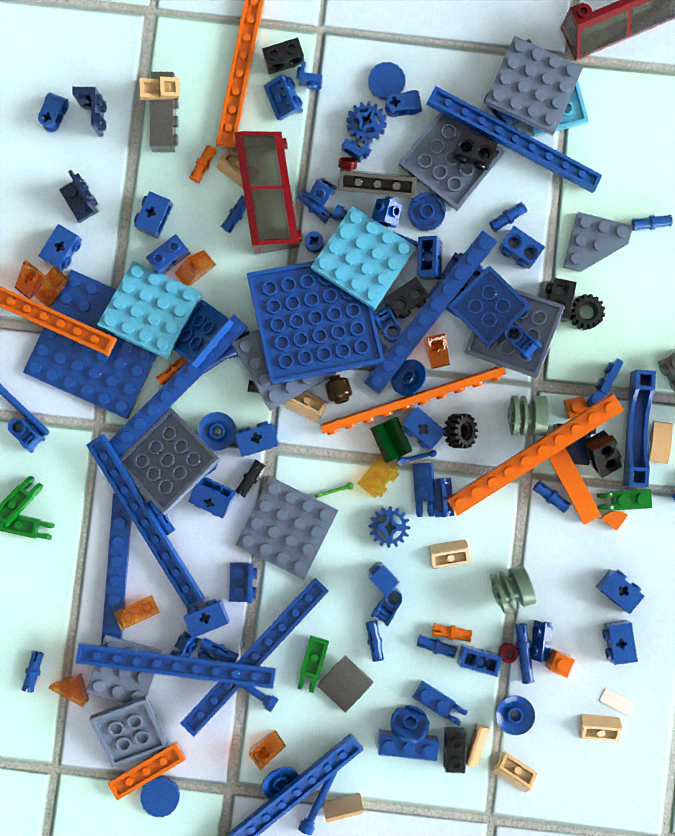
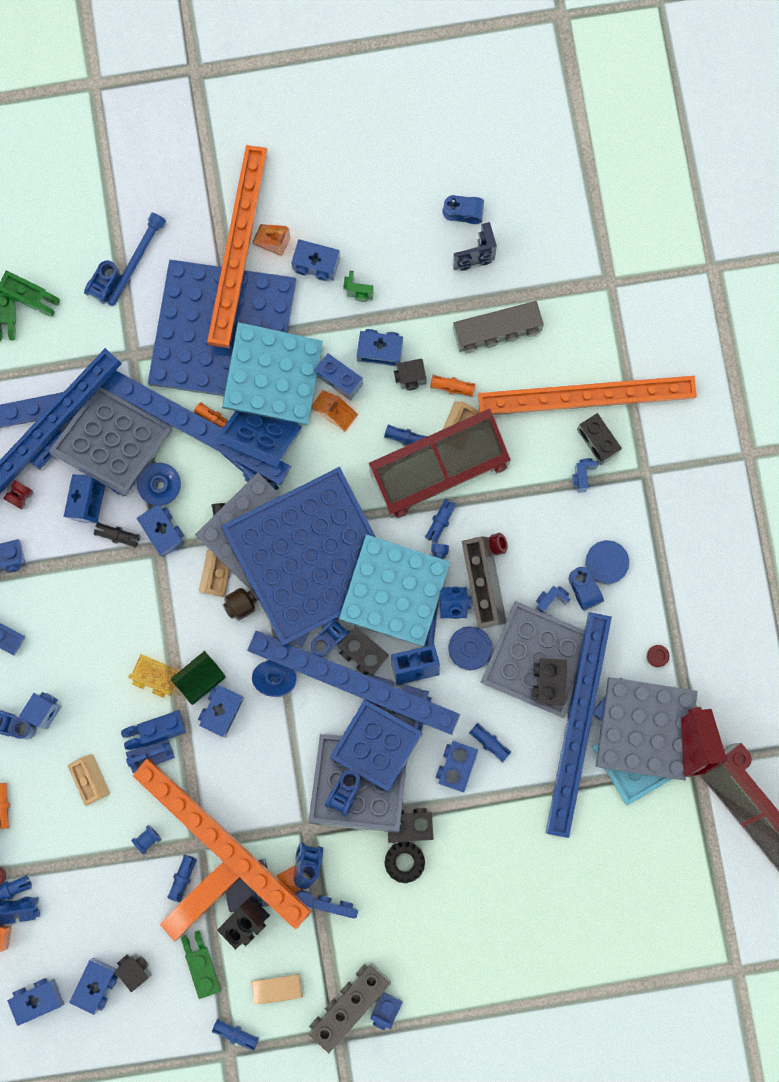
camera: 75 degrees right, 5 degrees down
clear orange slope [34,266,69,307] -> none
dark blue bracket [59,170,99,223] -> none
tan slope [139,76,180,100] -> none
sand blue plate [236,476,339,579] -> none
blue bracket [264,74,303,121] -> none
blue wheel [305,231,324,253] -> none
blue bracket [308,177,338,206] -> none
bright green hinge [315,482,354,498] -> none
orange plate [320,366,506,435] -> none
blue bracket [342,139,372,163] -> none
blue gear [346,101,387,144] -> none
blue gear [368,506,411,548] -> none
blue hinge [397,450,437,465] -> none
clear orange slope [424,333,450,369] -> none
black tyre [443,414,478,448] -> none
sand green wheel [490,564,537,614] -> none
sand green wheel [508,395,549,436] -> none
sand blue plate [563,212,633,272] -> none
orange tile [600,511,628,530] -> none
blue arch [623,370,656,488] -> none
blue pin [631,214,673,231] -> none
none -> dark red wheel [3,480,33,510]
none -> black brick [115,954,152,992]
none -> blue bush [131,825,162,855]
none -> blue piece [293,842,323,889]
none -> green bracket [343,270,374,302]
none -> black brick [393,358,427,391]
none -> blue bracket [535,586,571,612]
none -> dark red tile [646,645,670,668]
none -> dark red slope [681,707,727,777]

